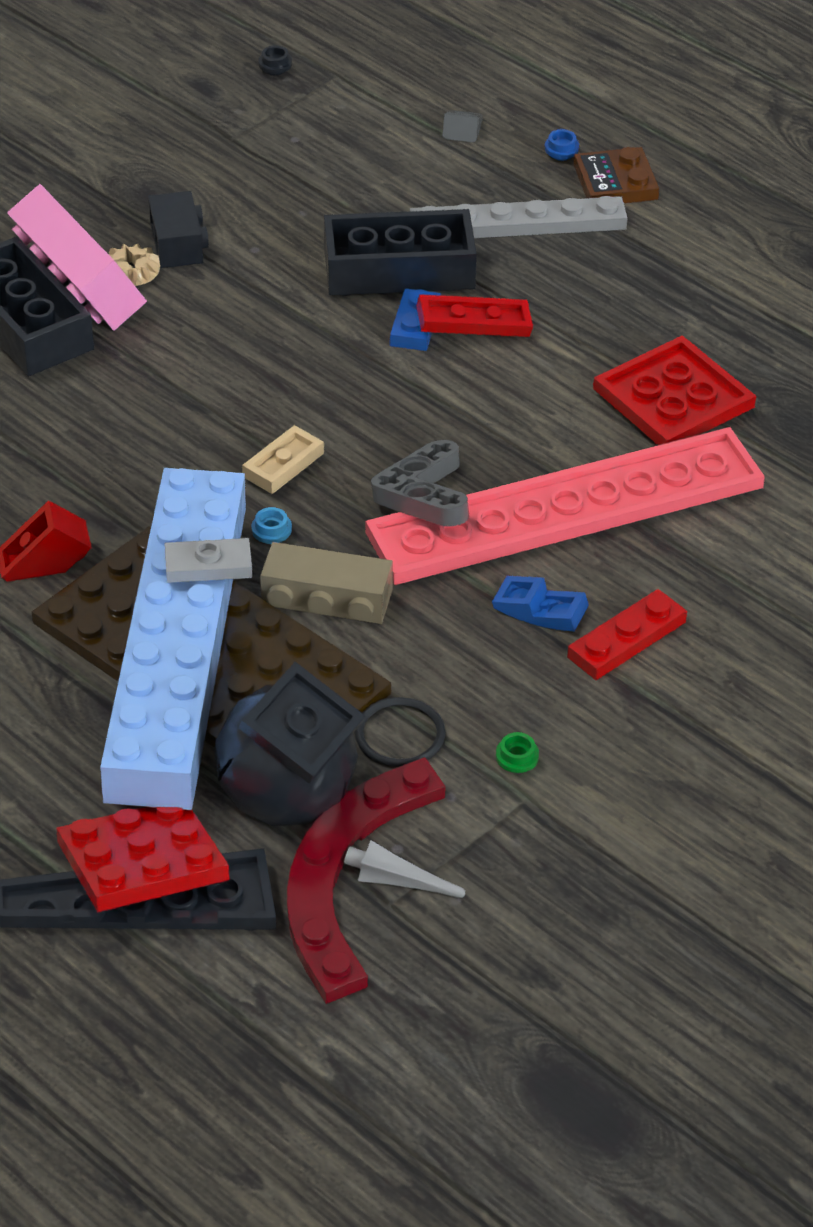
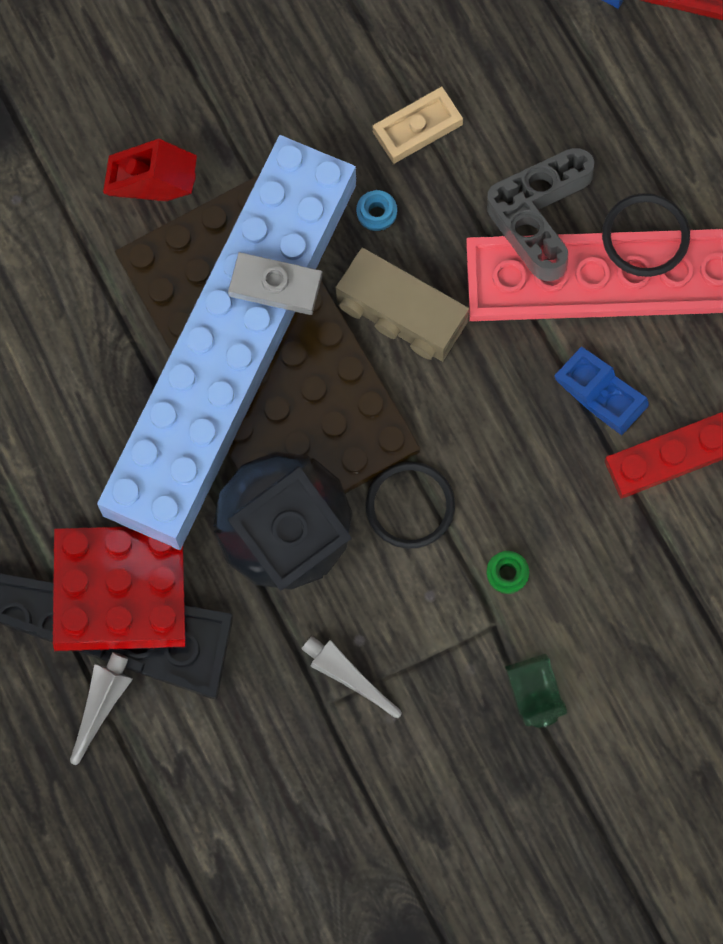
camera: 25 degrees right, 30 degrees up
dark red plate [287,757,446,1004] -> none
none -> light grey piece [70,652,133,765]
none -> clear green bracket [505,653,568,728]
none -> black tyre [602,193,690,277]

